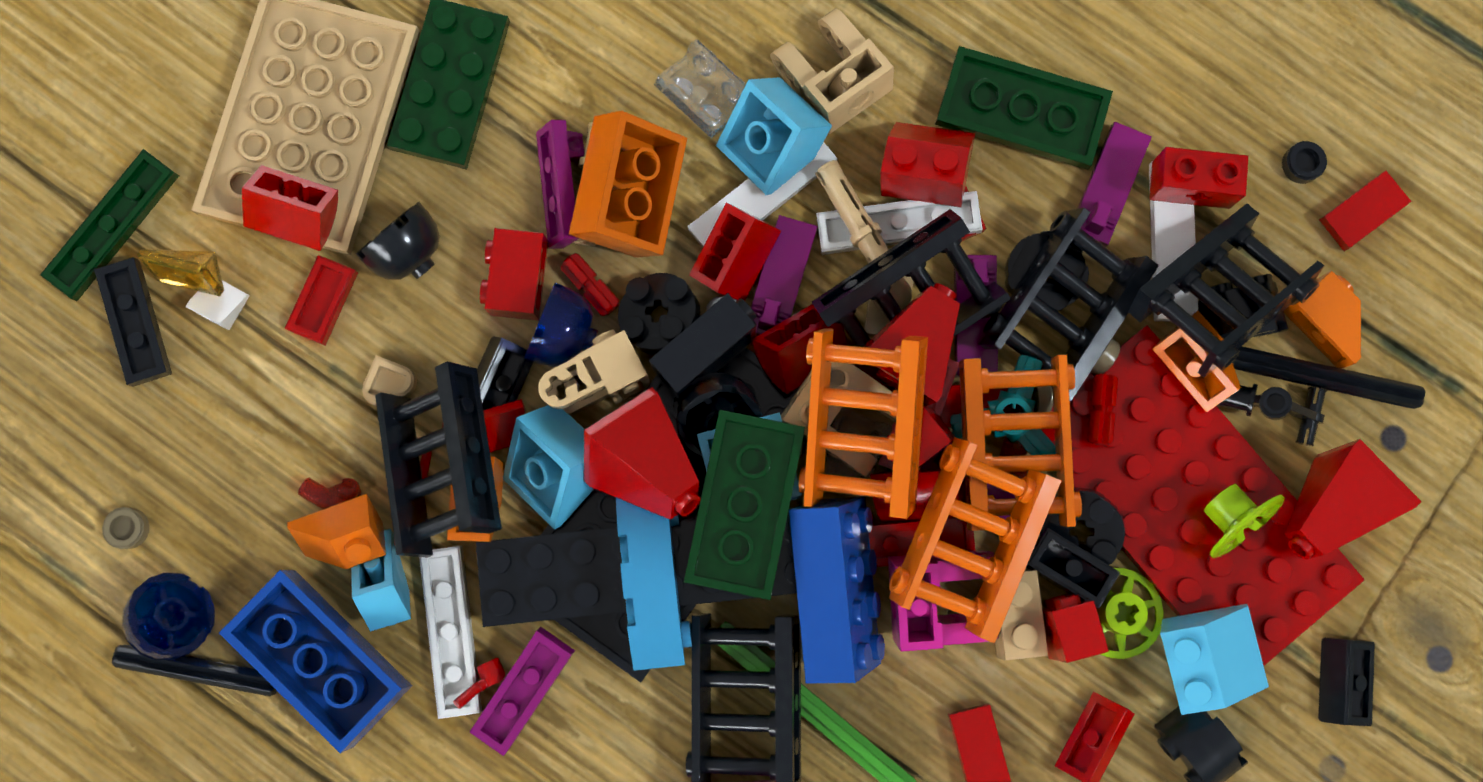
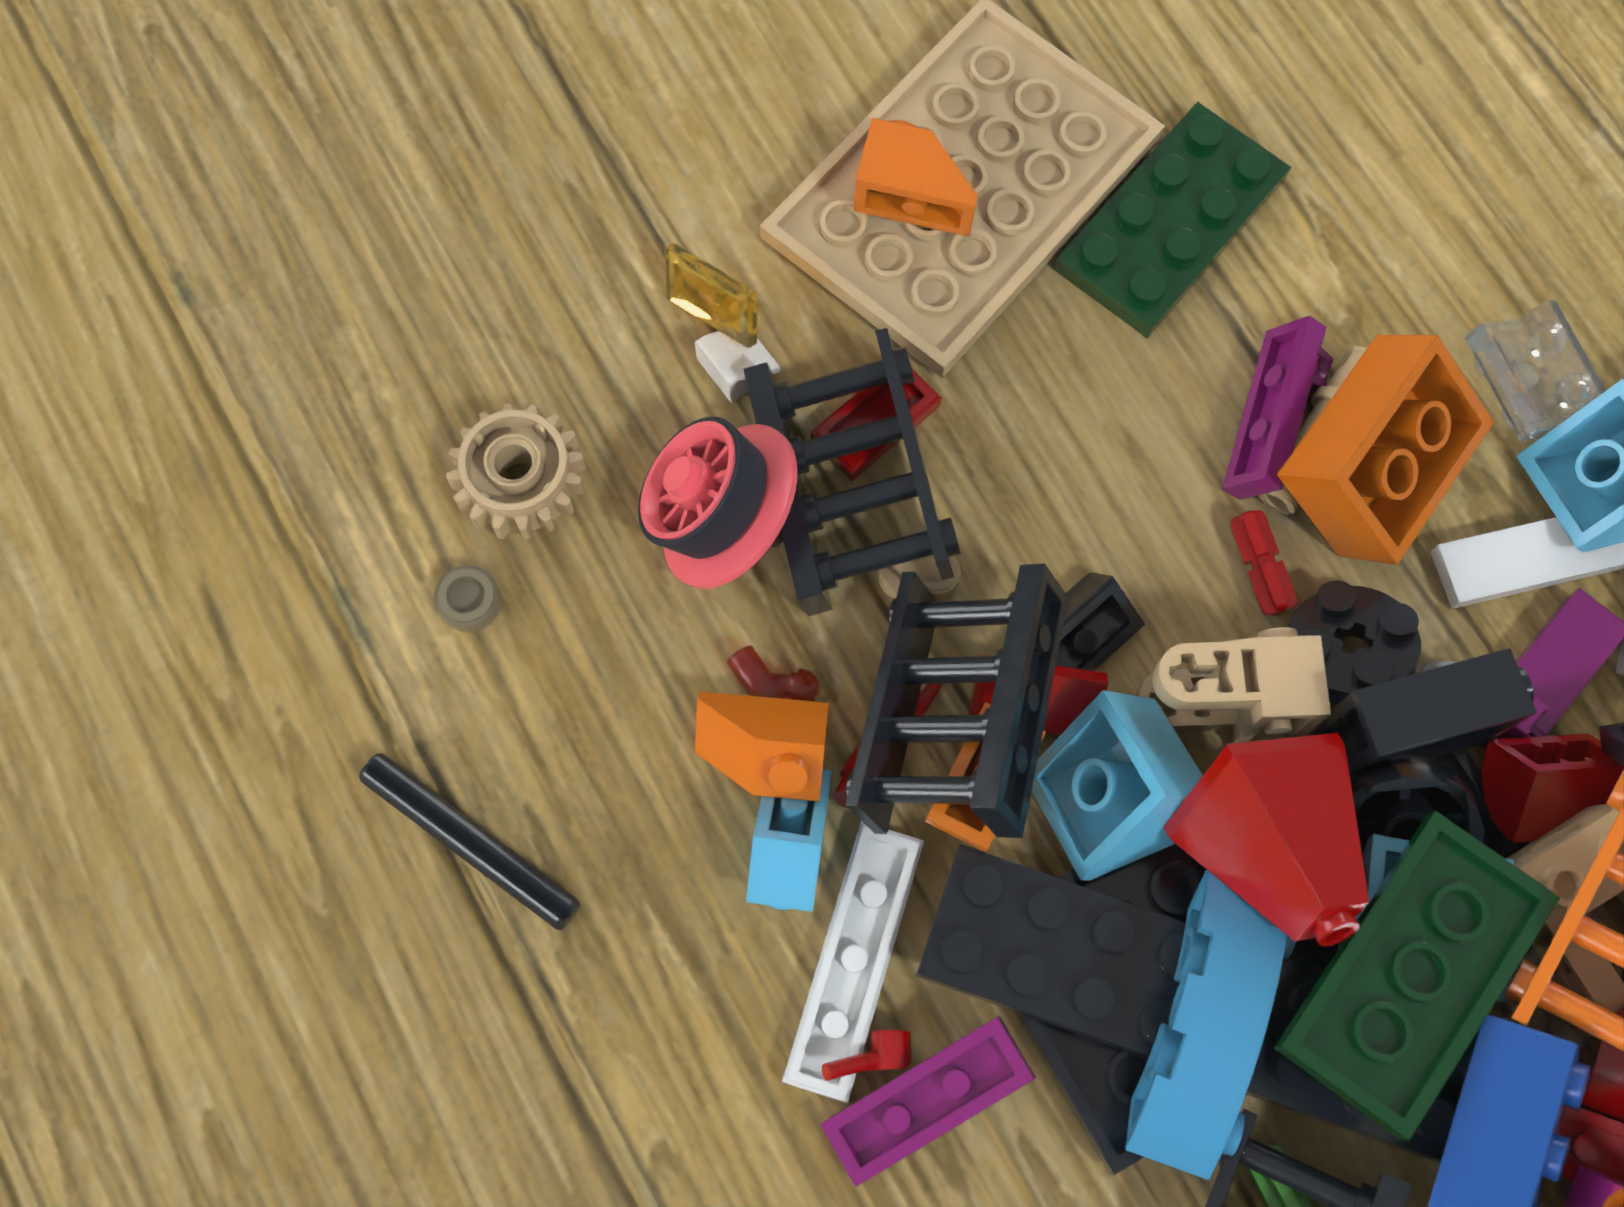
camera: 25 degrees right, 10 degrees down
dark green tile [40,149,179,301] -> none
black plate [94,257,172,387] -> none
clear blue cylinder [122,573,215,660] -> none
blue brick [219,570,413,753] -> none
red brick [242,165,338,251] -> none
black cylinder [356,202,440,280] -> none
red brick [480,228,548,321] -> none
clear blue cylinder [524,282,598,367] -> none
red brick [689,202,781,301] -> none
none -> tan gear [446,403,586,540]
none -> coral piece [638,417,797,589]
none -> black fence [743,328,961,616]
none -> orange slope [853,118,978,237]

